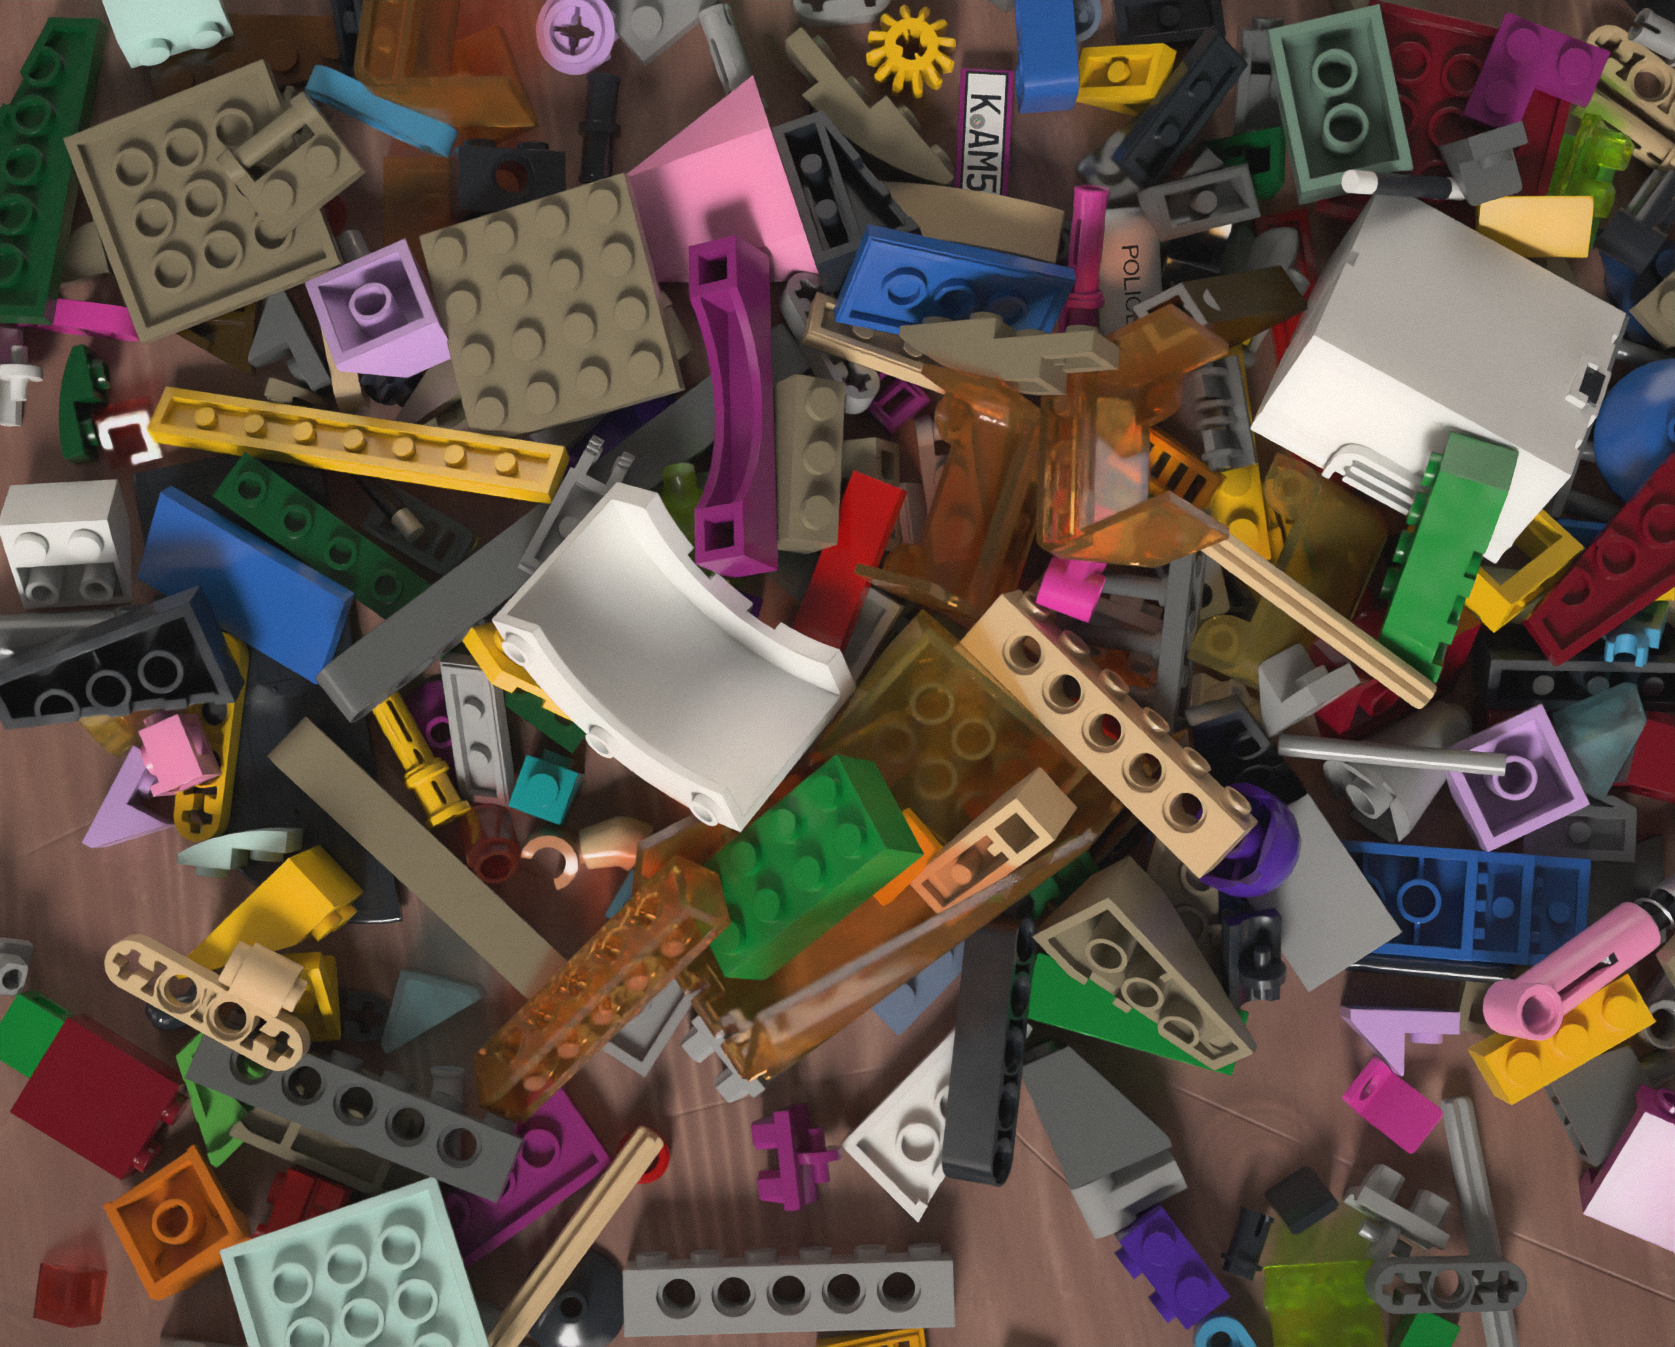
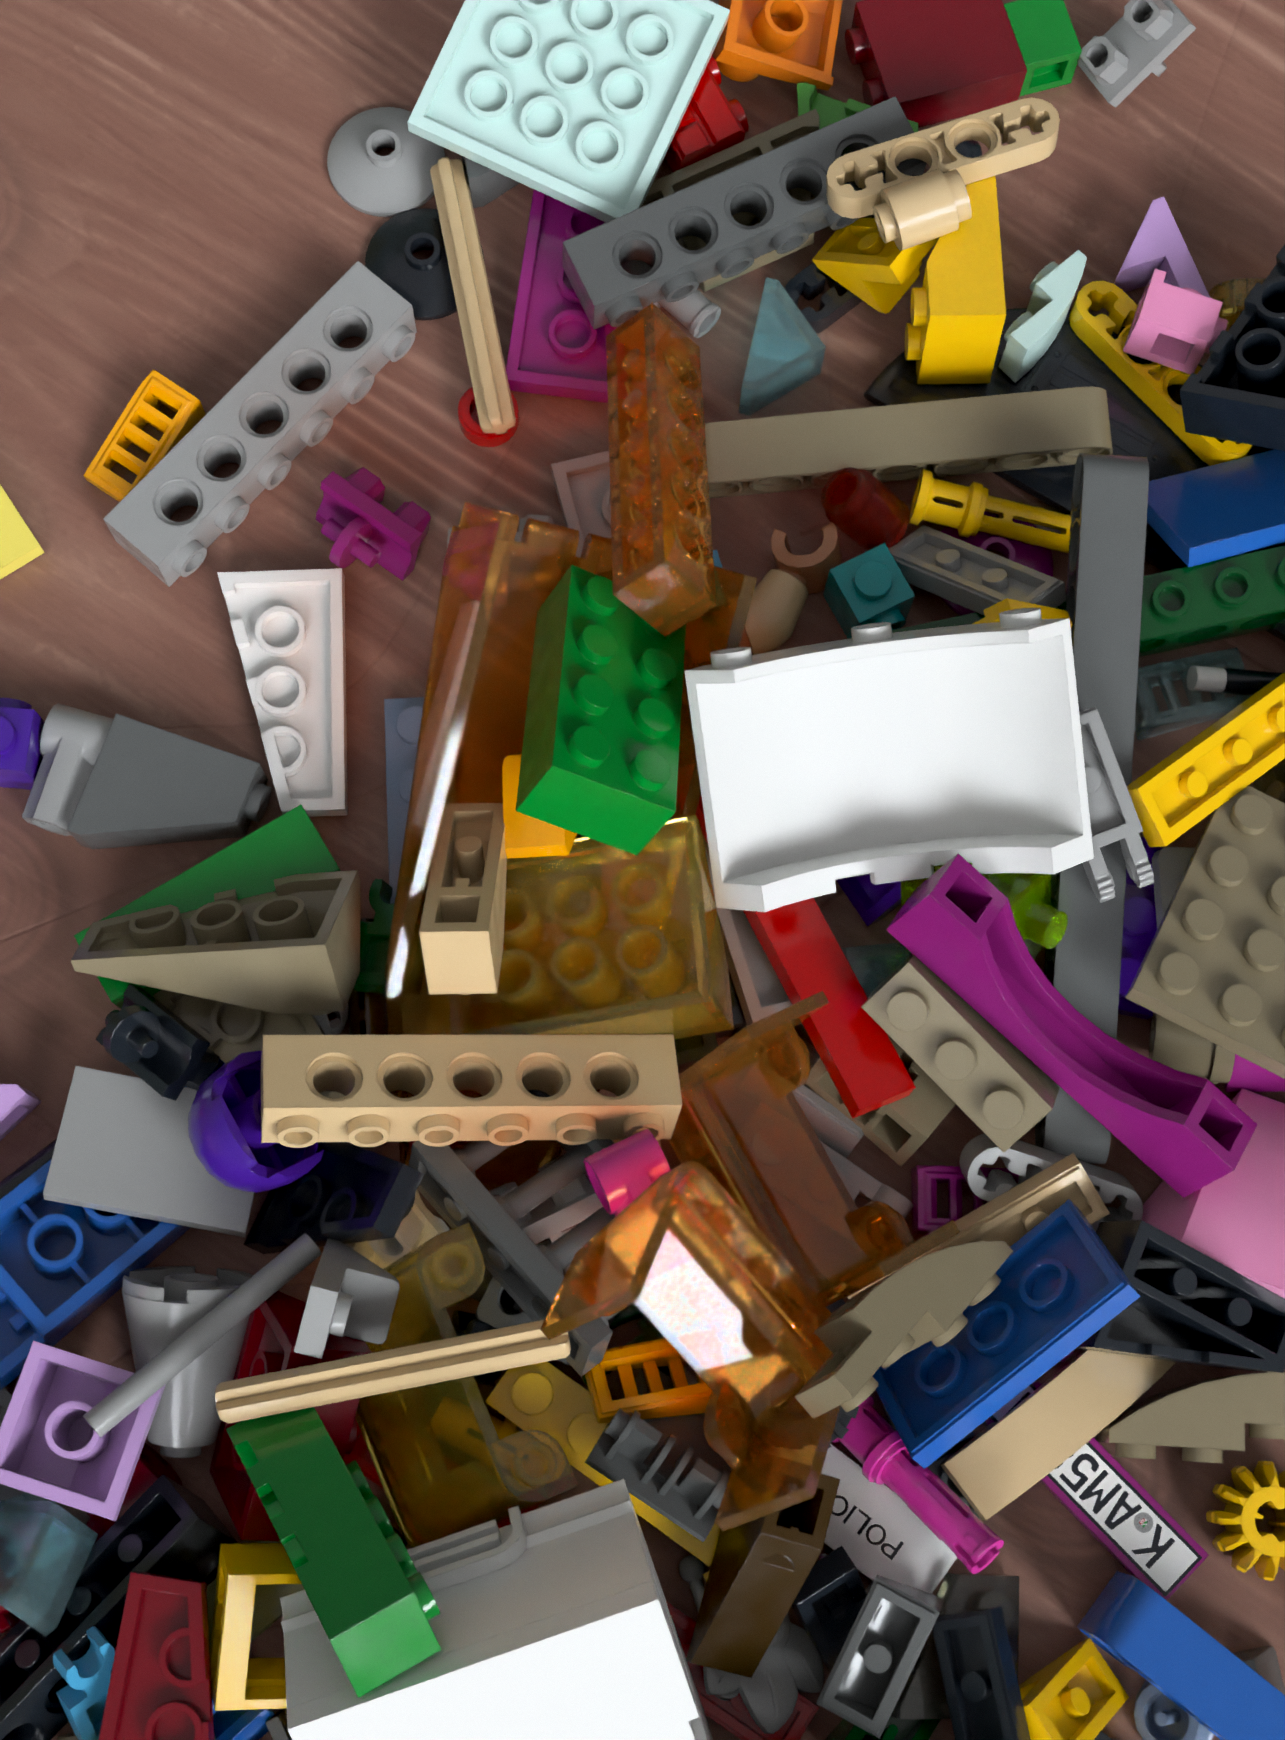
camera: 130 degrees right, 10 degrees down
black beam [942,910,1036,1187] -> none

